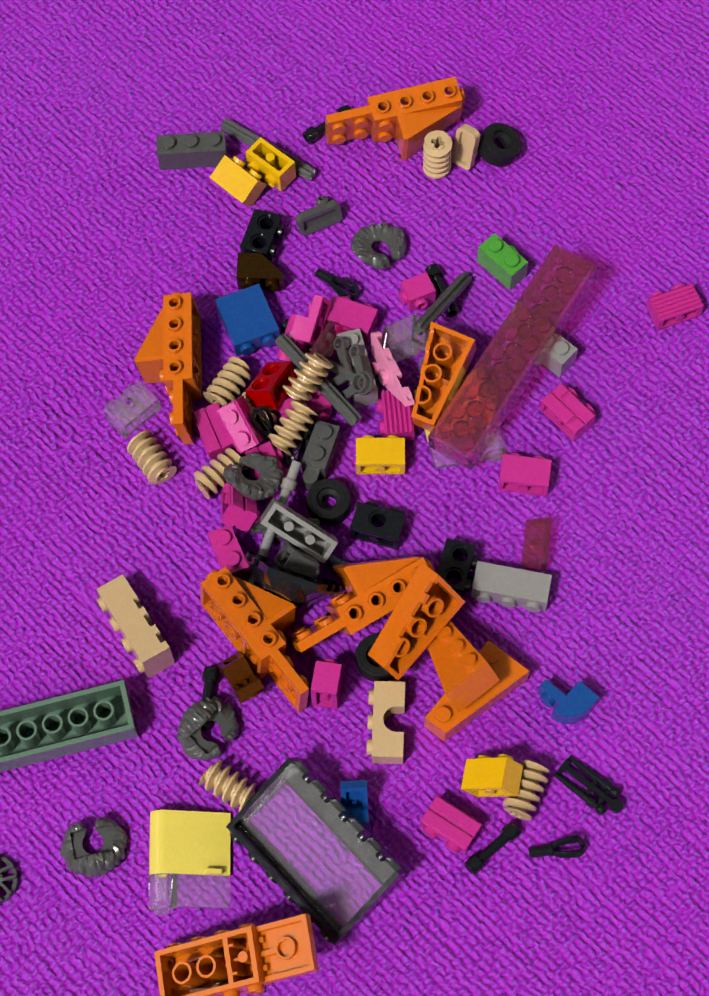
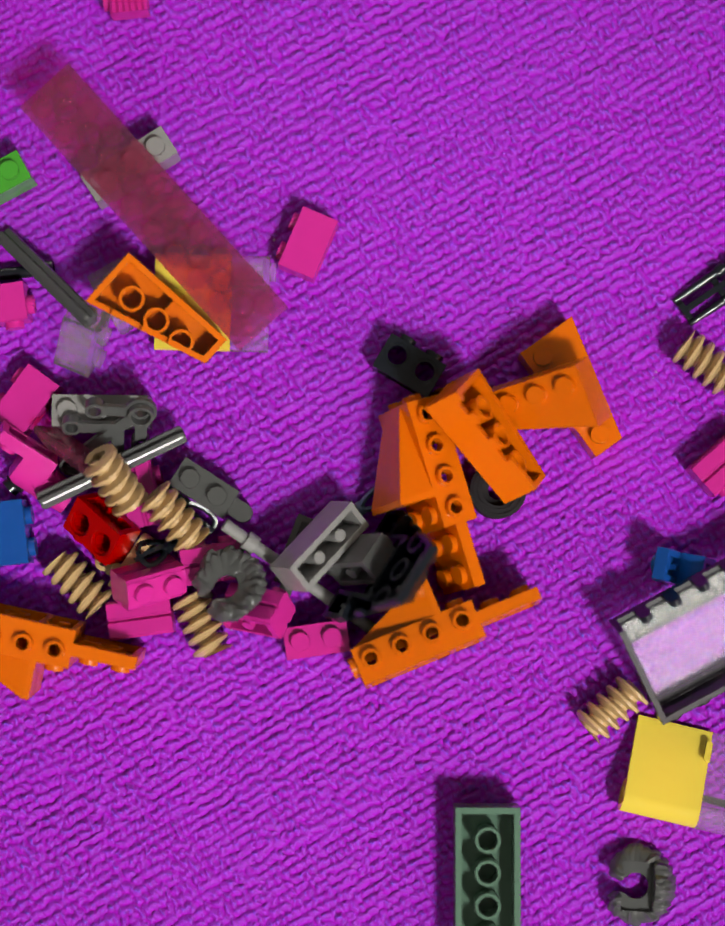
camera: 80 degrees left, 20 degrees up
tan wedge [96,574,175,679] -> none
clear brick [103,380,161,439] -> none
tan piece [127,430,177,485] -> none
dark grey piece [176,696,240,761] -> none
black bar [201,666,219,730] -> none
reddish brown brick [217,651,264,704] -> none
black tyre [307,479,351,526] -> none
dark pink brick [310,659,343,710] -> none
black brick [350,502,406,550] -> none
yellow brick [356,435,405,475] -> none
tan arch [367,681,405,764] -> none
bright pink wing [370,331,415,407] -> none
dark pink brick [377,388,415,441] -> none
yellow brick [461,754,523,798] -> none
light grey brick [471,561,552,613] -> none
clear pink slope [521,518,552,570] -> none
blue brick [538,680,599,724] -> none
dark pink brick [540,384,596,442] -> none

